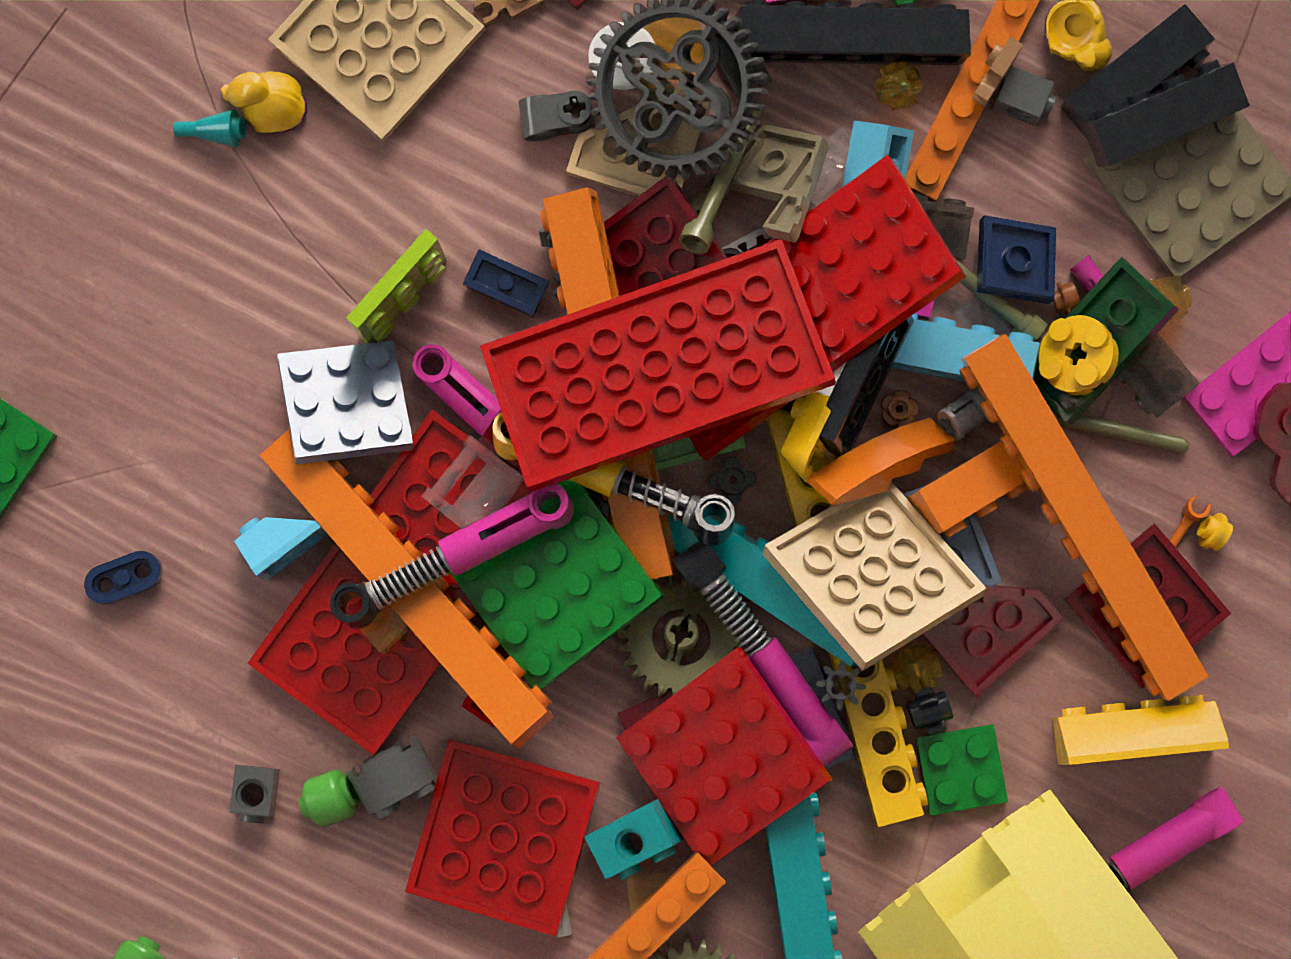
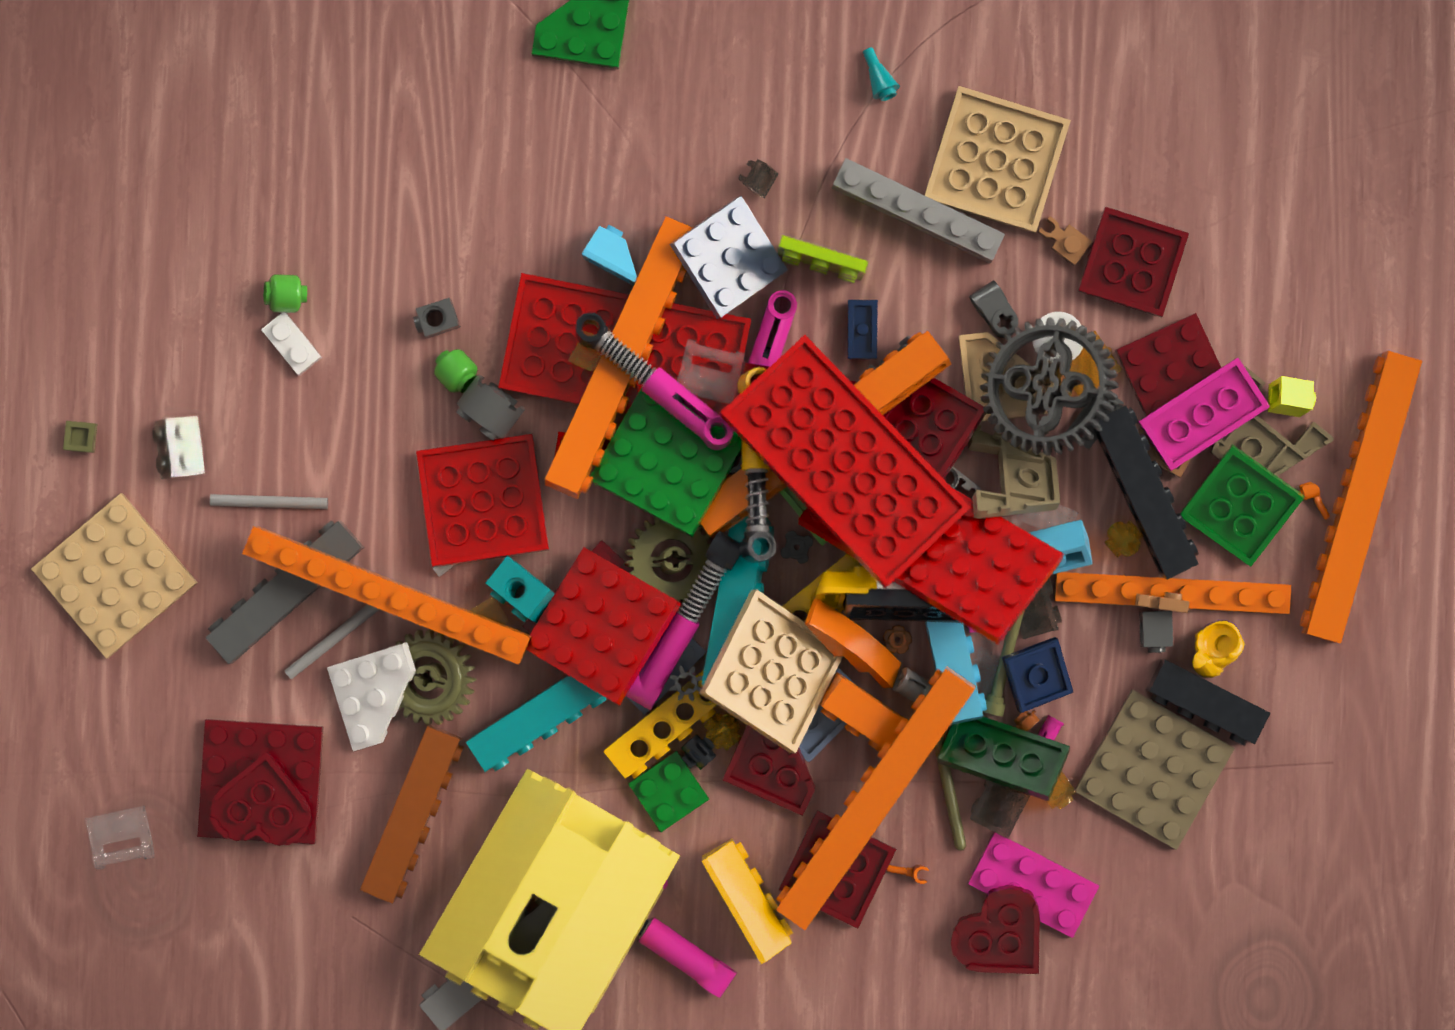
camera: 65 degrees right, 5 degrees up
dark blue plate [84,551,163,605] -> none
yellow hair [220,71,307,133] -> none
olive piece [679,101,763,254] -> none
yellow plate [1039,315,1119,396] -> none
black brick [1081,59,1250,167] -> none
yellow plate [1197,513,1233,551] -> none
none -> clear smoke tile [739,159,779,199]
none -> light grey brick [832,158,1005,264]

